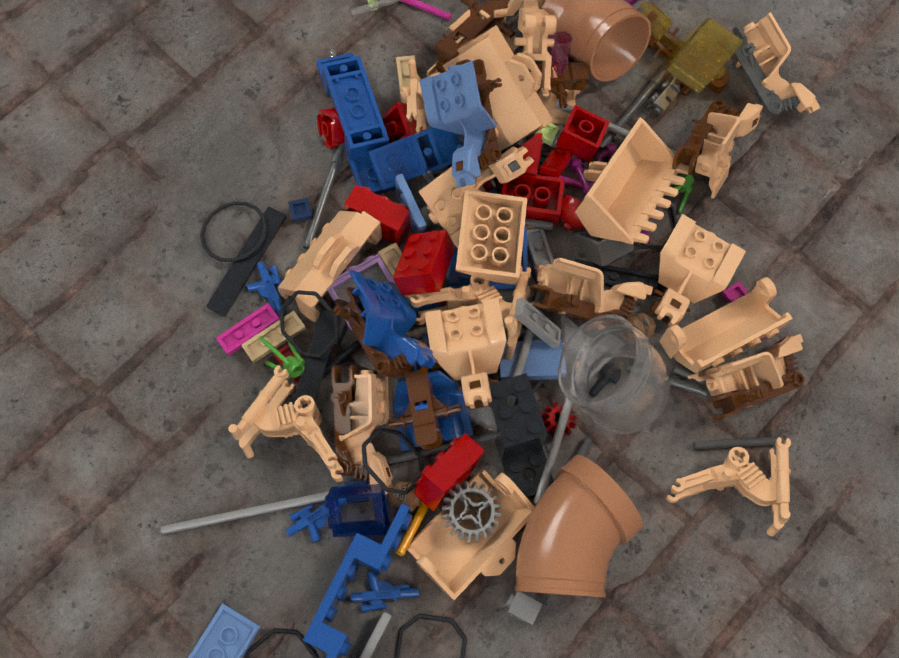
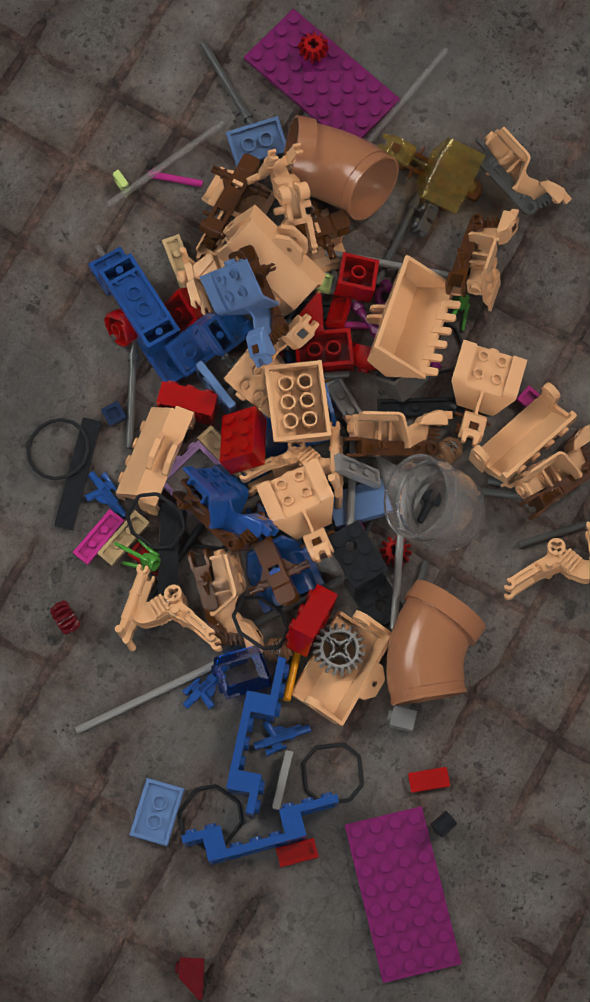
camera: 10 degrees left, 5 degrees up
clear pink plate [547,32,572,76] -> none
none -> dark red gear [50,600,80,635]

